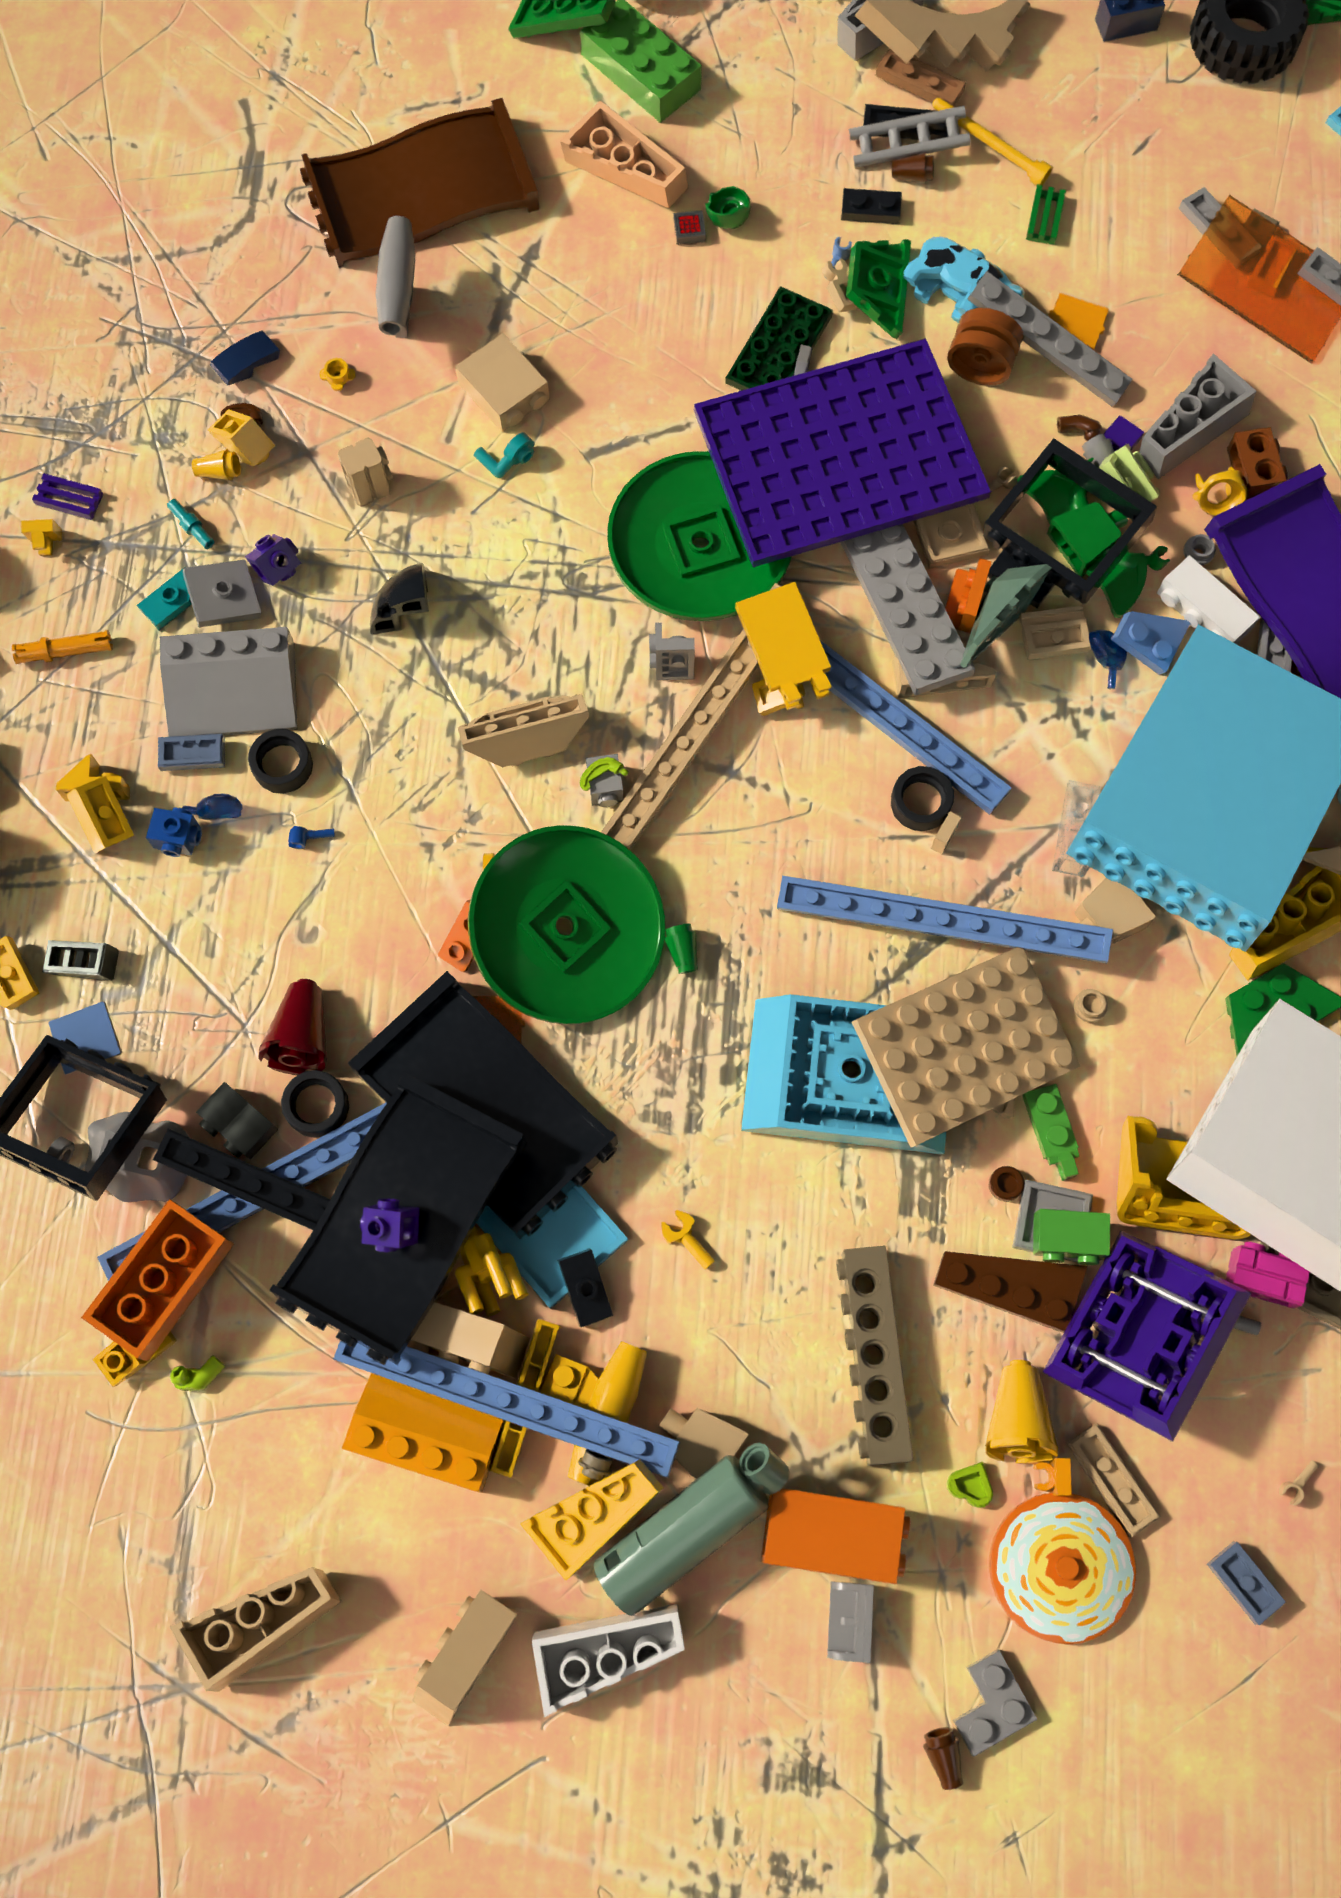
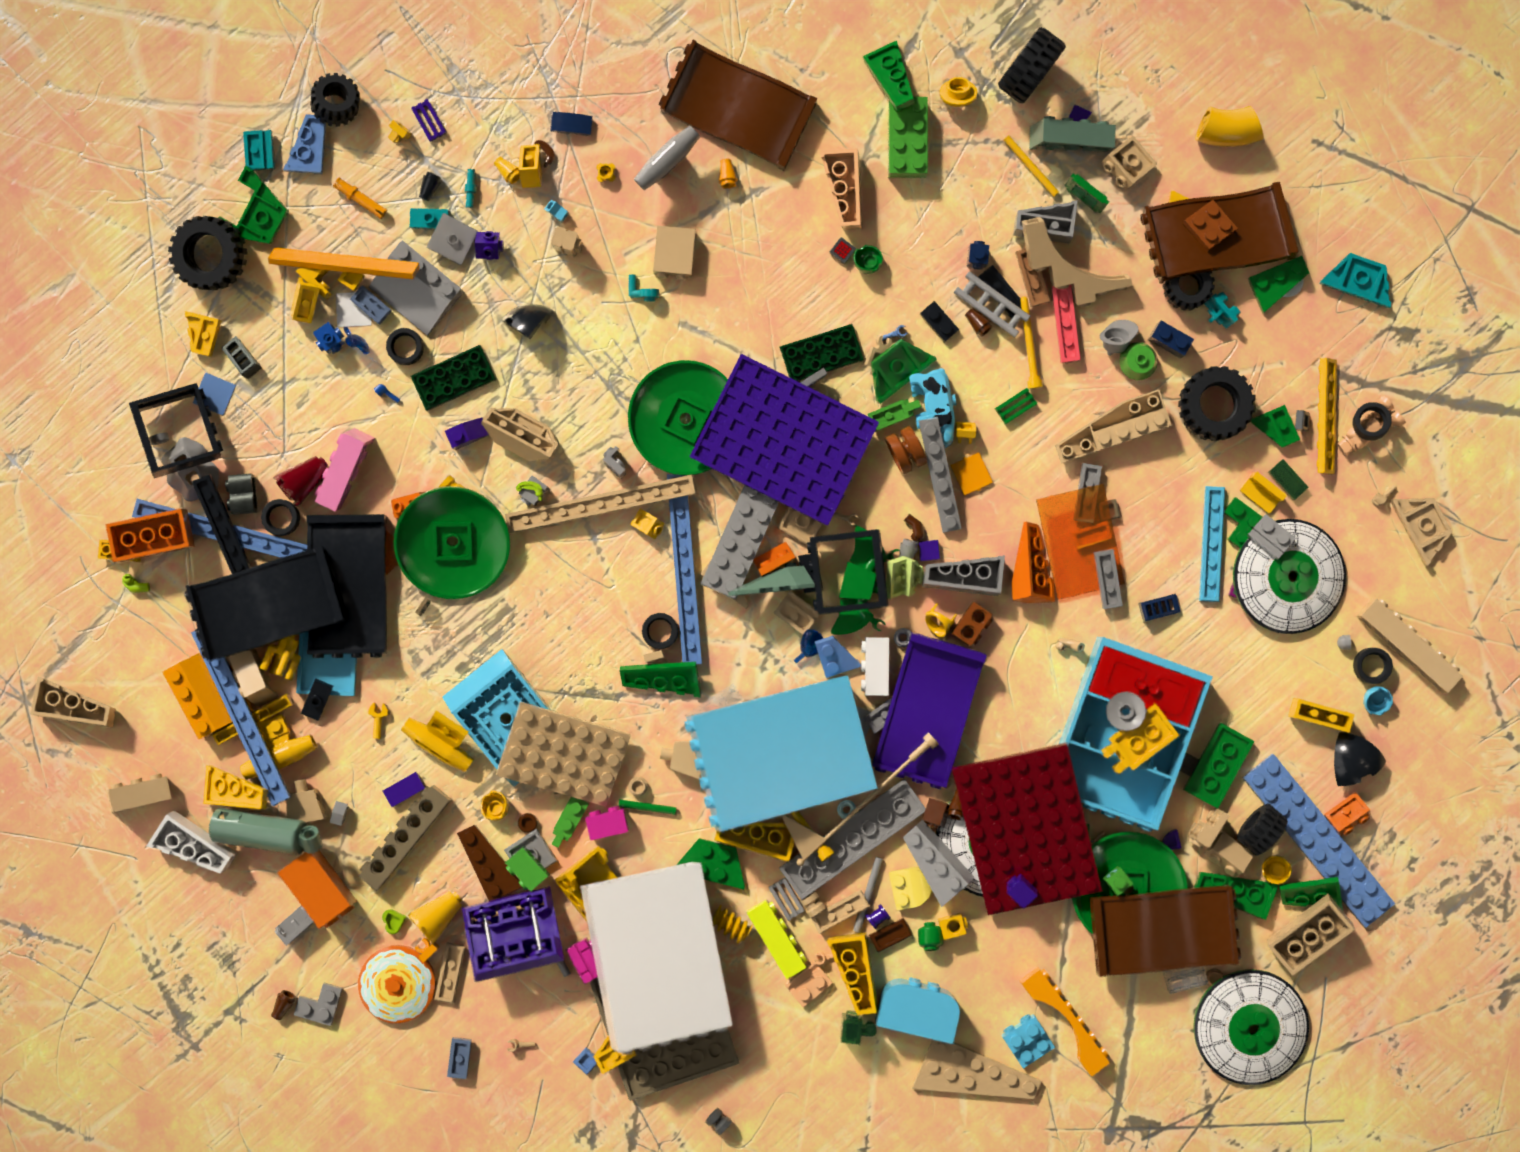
camera: 45 degrees right, 15 degrees up
dark purple brick [360,1198,419,1252] -> none
dark tan plate [578,1449,613,1480] -> none
green cone [664,924,698,974] -> none
yellow tile [735,582,832,710] -> none
medium blue plate [777,875,1113,964] -> none
none -> light orange tile [268,247,420,279]
none -> bright pink wedge [315,428,375,512]
none -> light grey piece [330,801,349,826]
none -> white sticker [336,292,372,327]
none -> yellow tile [338,272,365,292]
none -> dark purple tile [383,771,426,807]
none -> yellow plate [401,710,474,772]
none -> dark green tile [410,345,496,411]
none -> clear smoke tile [415,597,431,616]
none -> black cone [418,171,441,201]
none -> dark purple slope [445,417,489,450]
none -> yellow hair [480,791,510,821]
none -> medium azure piece [544,200,569,223]
none -> dark pink brick [585,806,629,841]
none -> green bar [618,799,676,815]
none -> green wing [620,662,701,698]
none -> light orange cone [719,159,738,189]
none -> bright green hinge [867,399,921,432]
none -> yellow tile [955,422,976,444]
none -> dark blue brick [967,241,990,270]
none -> orange wedge [1012,521,1055,603]
none -> coral plate [1051,284,1080,363]
none -> tan wedge [1055,389,1172,463]
none -> light grey piece [1099,320,1138,356]
none -> bright green cone [1119,342,1158,380]

